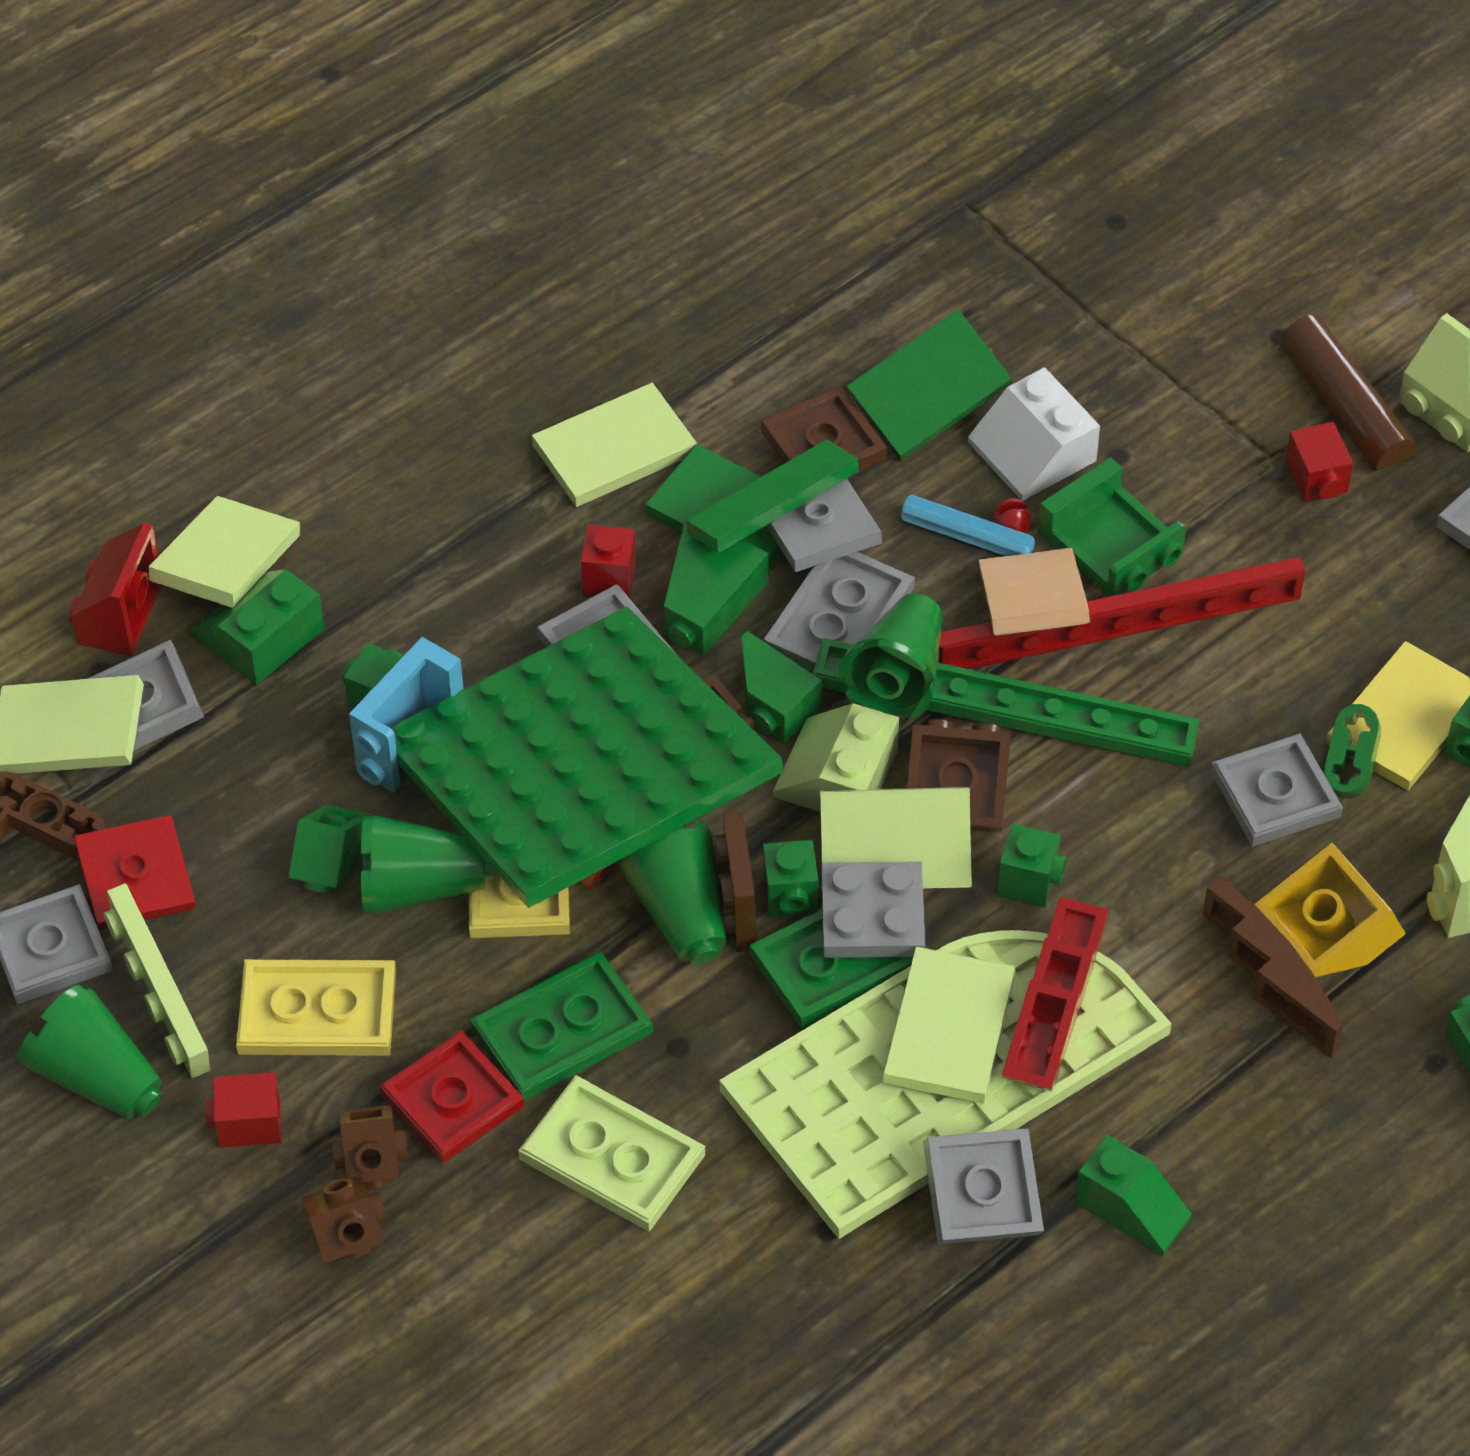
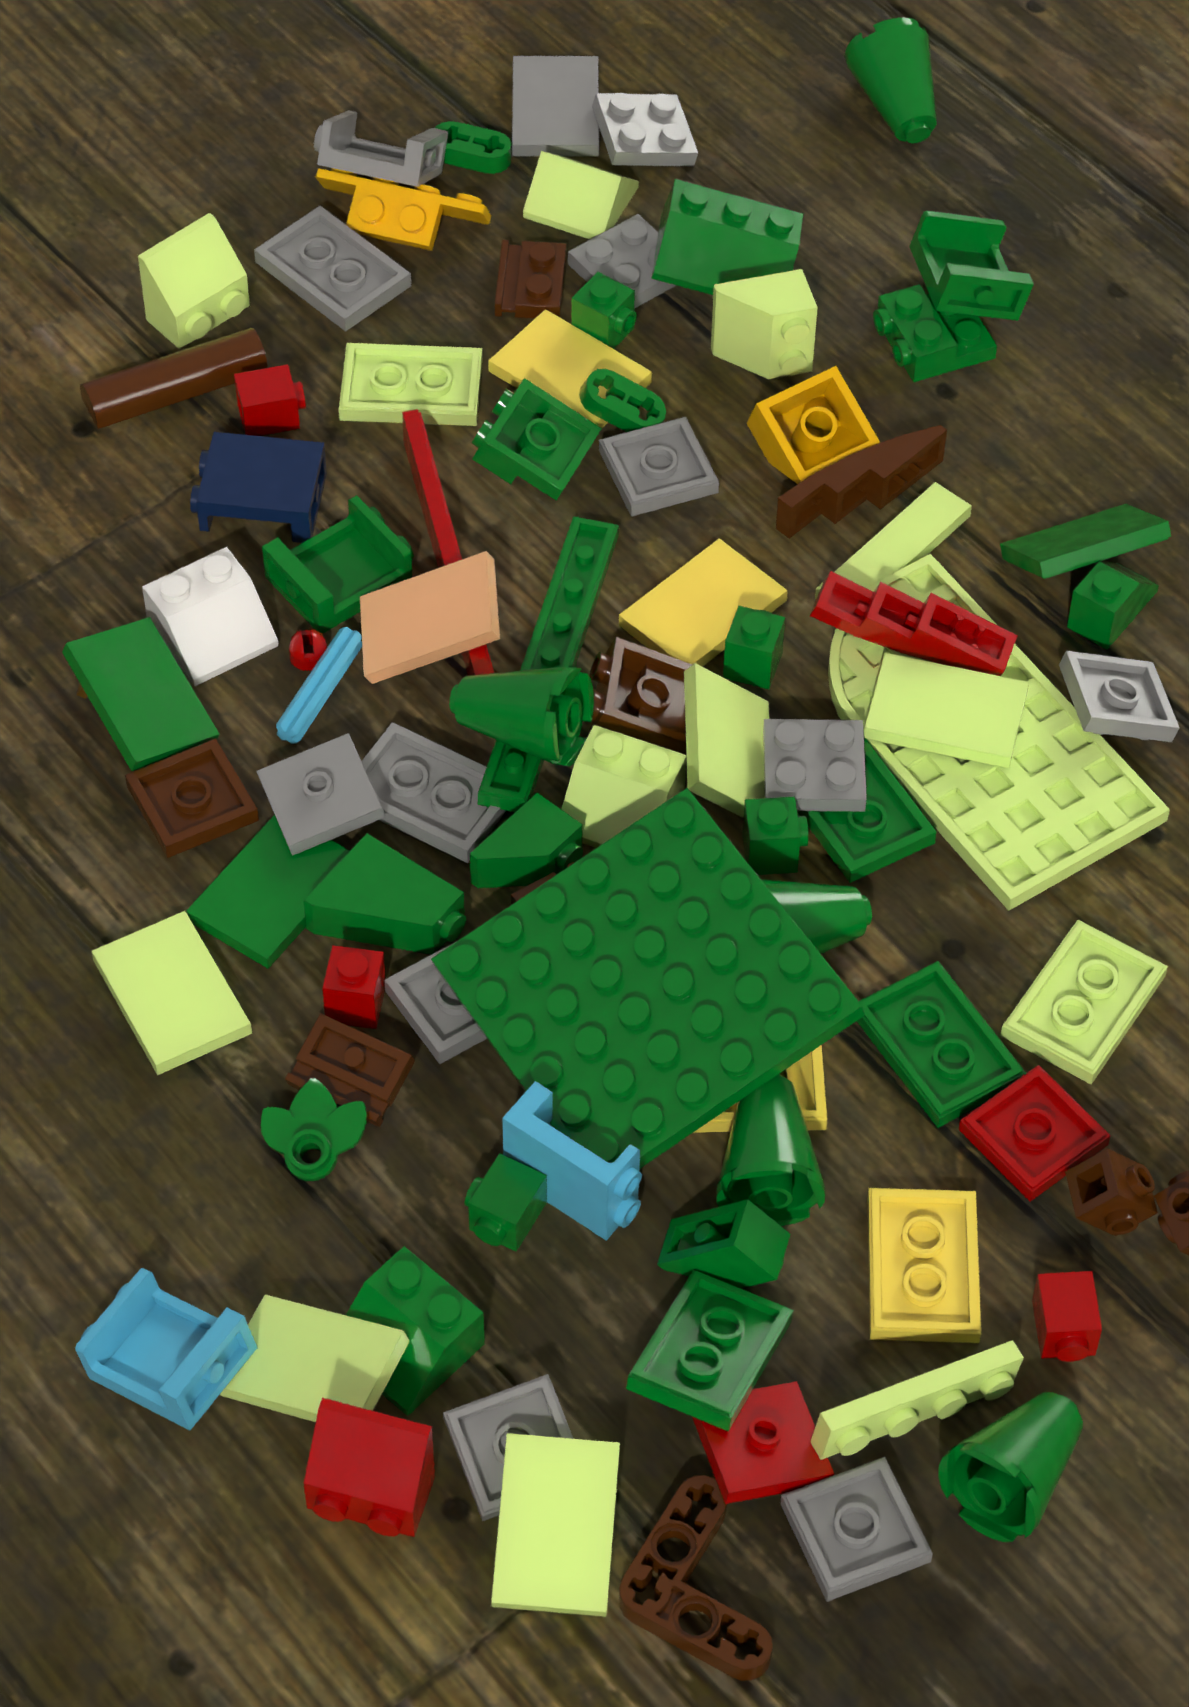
camera: 90 degrees left, 0 degrees up
green tile [686,439,859,553] -> none
reddish brown plate [714,812,756,952] -> none
none -> medium azure panel [75,1268,258,1431]
none -> dark blue panel [190,432,327,543]
none -> green plate [261,1078,367,1181]
none -> reddish brown plate [285,1013,415,1127]
none -> yellowish green tile [339,343,483,426]
none -> green plate [471,378,602,500]
none -> light yellow tile [619,538,788,667]
none -> green tile [626,1270,794,1432]
none -> yellowish green tile [815,482,972,599]
none -> green tile [1000,504,1171,579]

